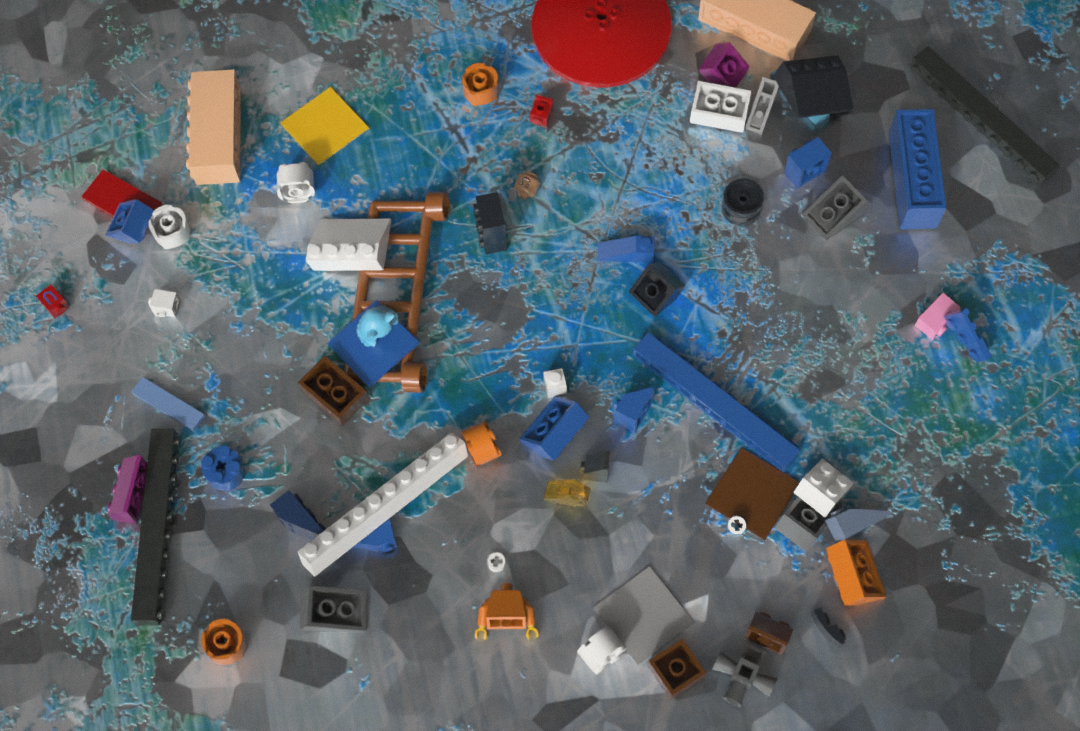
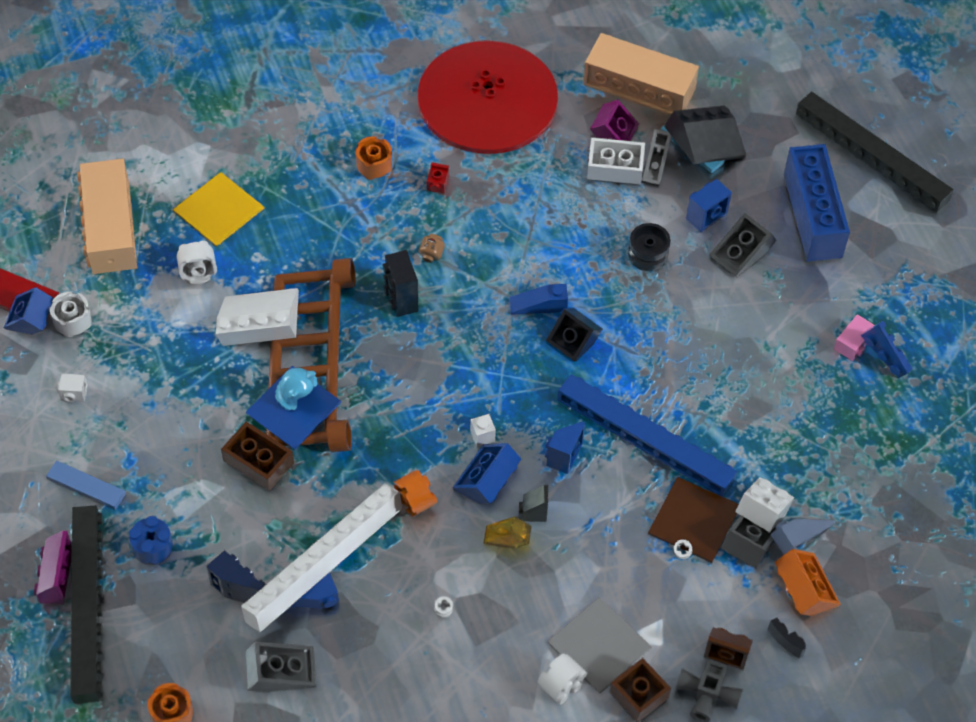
camera: 10 degrees left, 10 degrees down
orange torso [475,583,538,640] -> none

